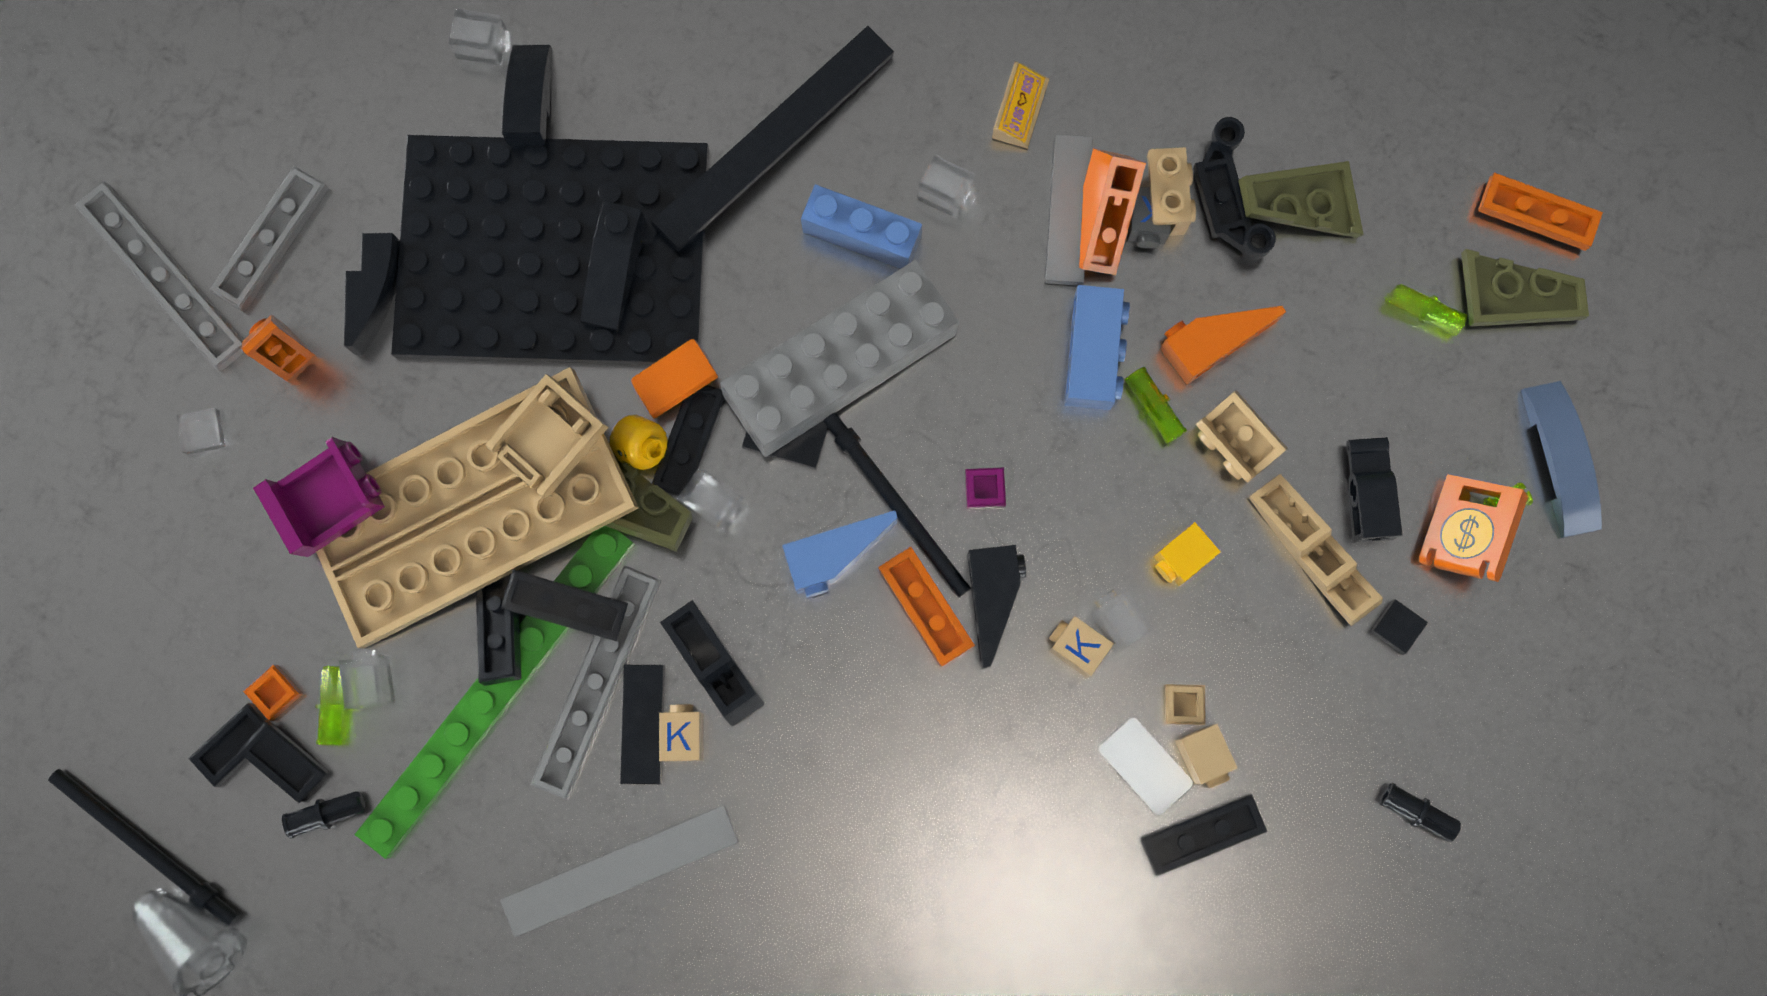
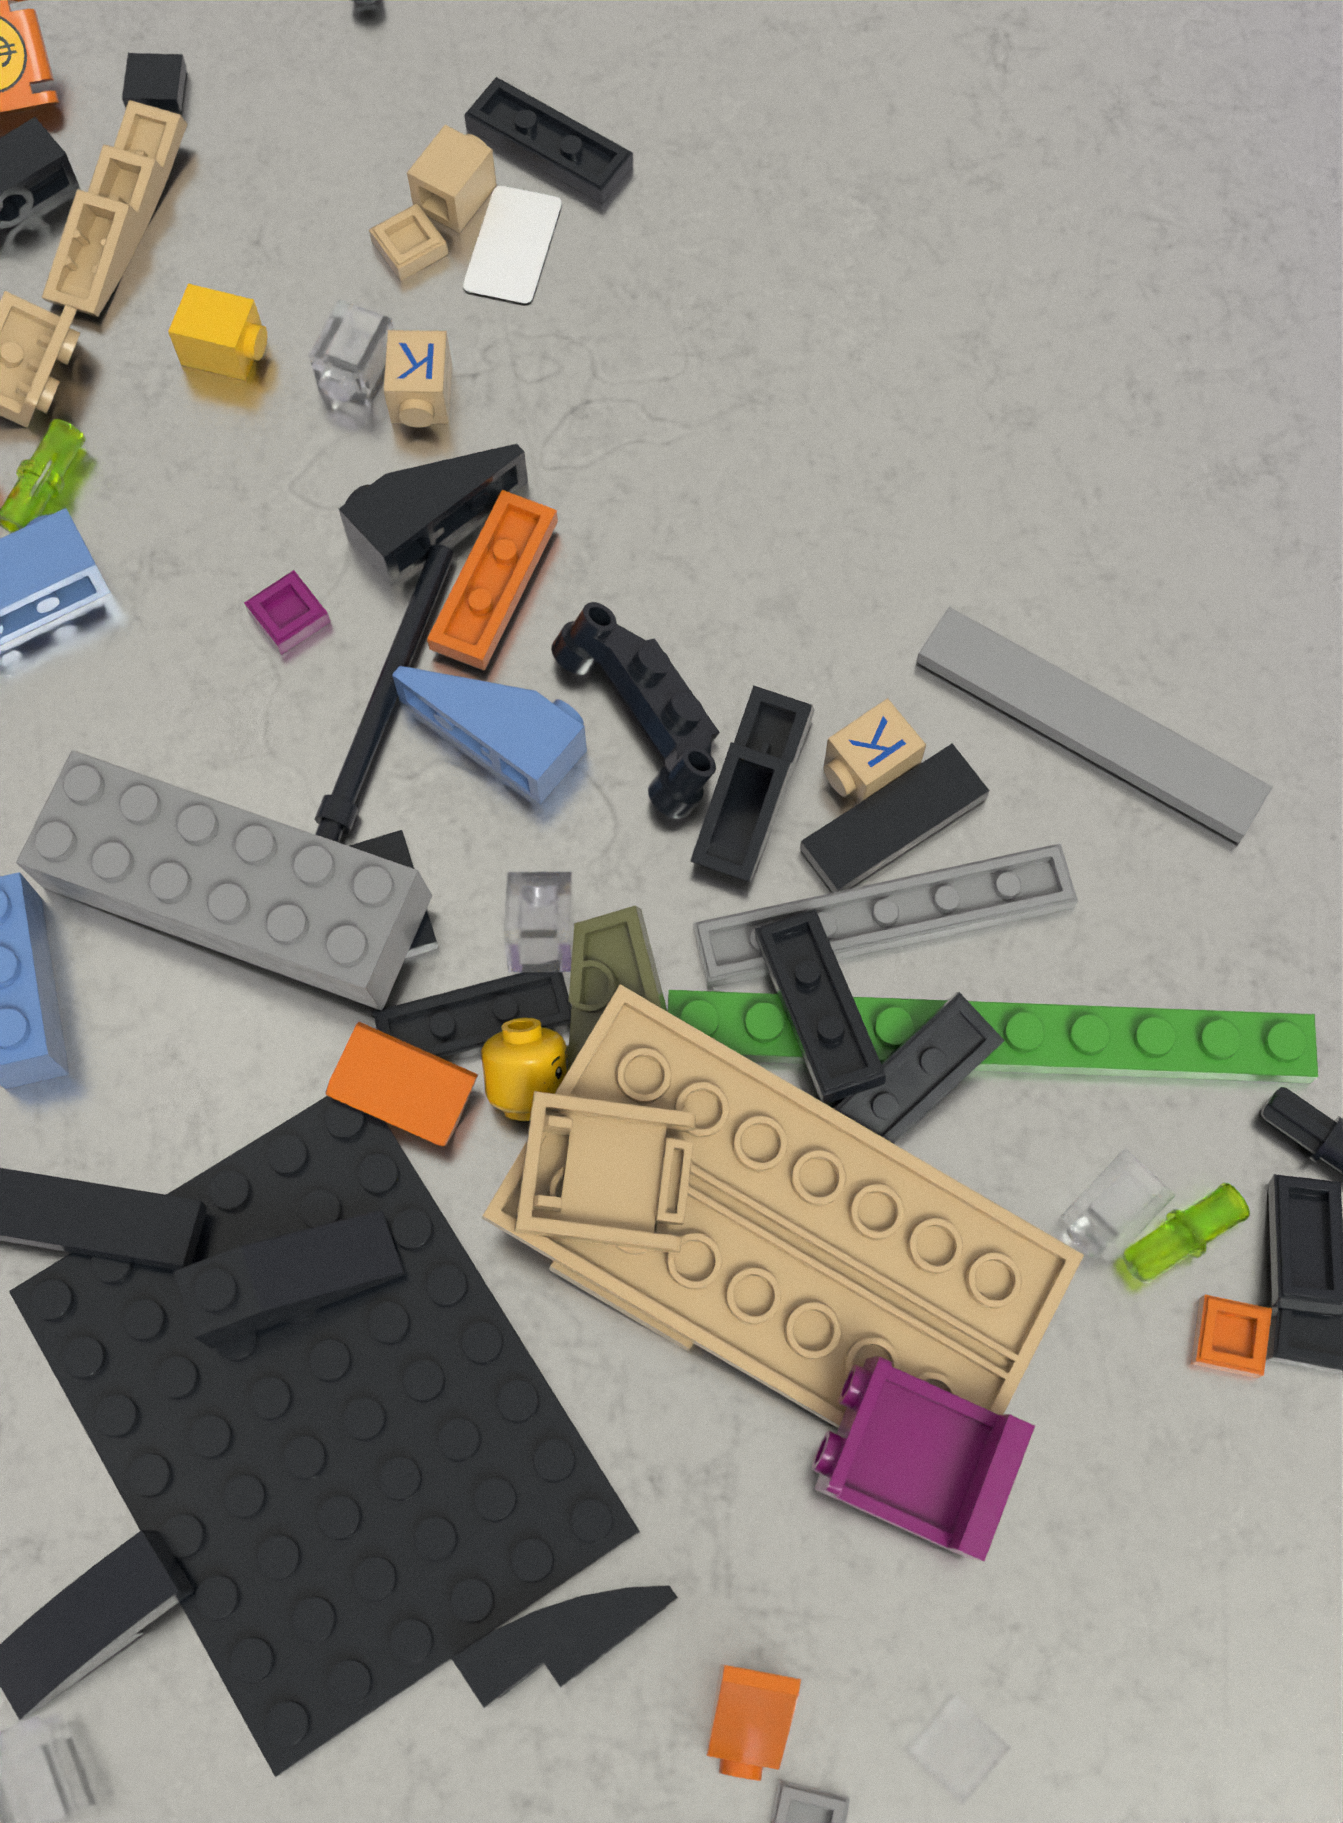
camera: 125 degrees left, 10 degrees down
none -> black plate [551,602,720,819]

